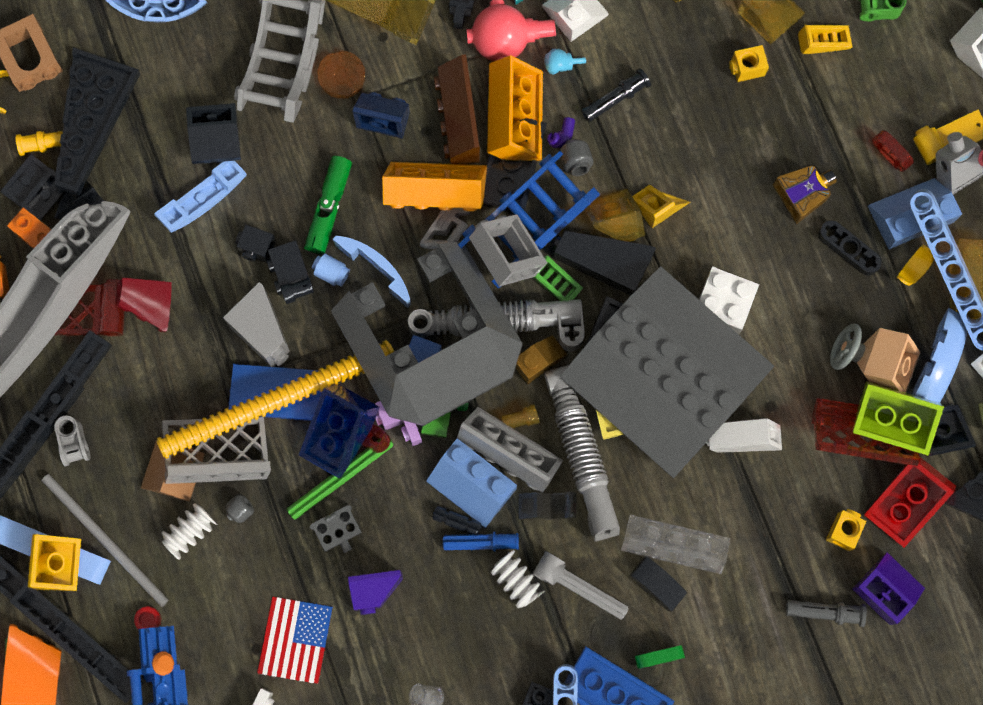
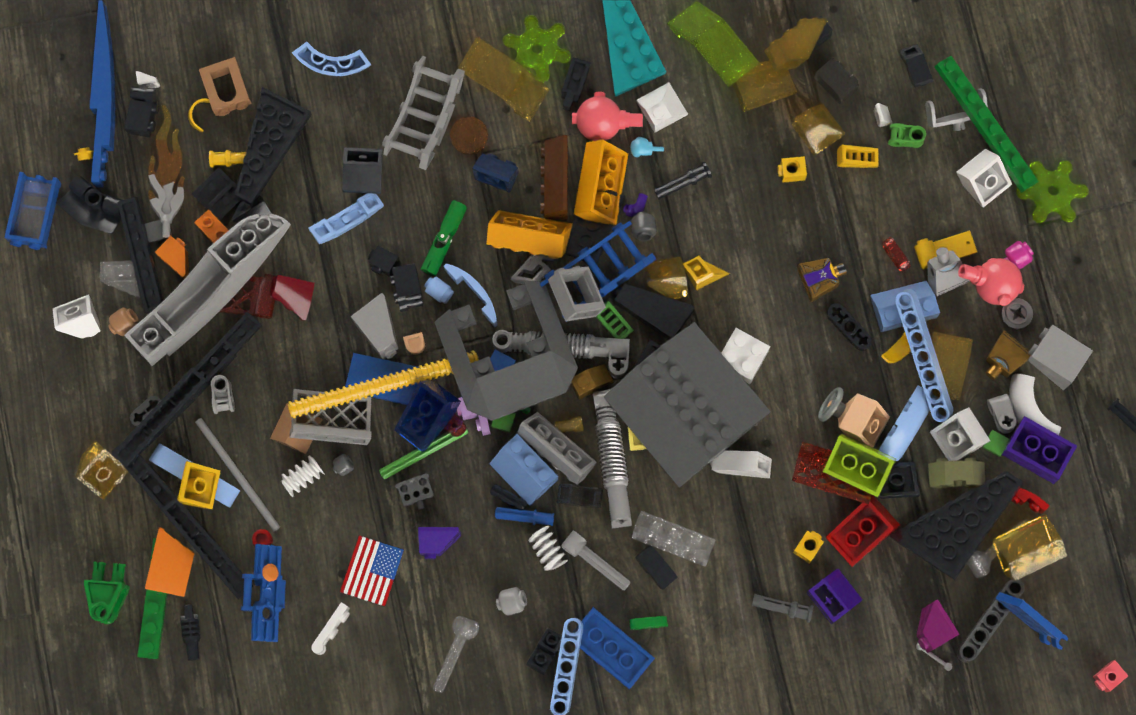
camera: 15 degrees right, 0 degrees up
none -> light nougat tile [403,332,425,355]
none -> light grey head [496,587,527,615]

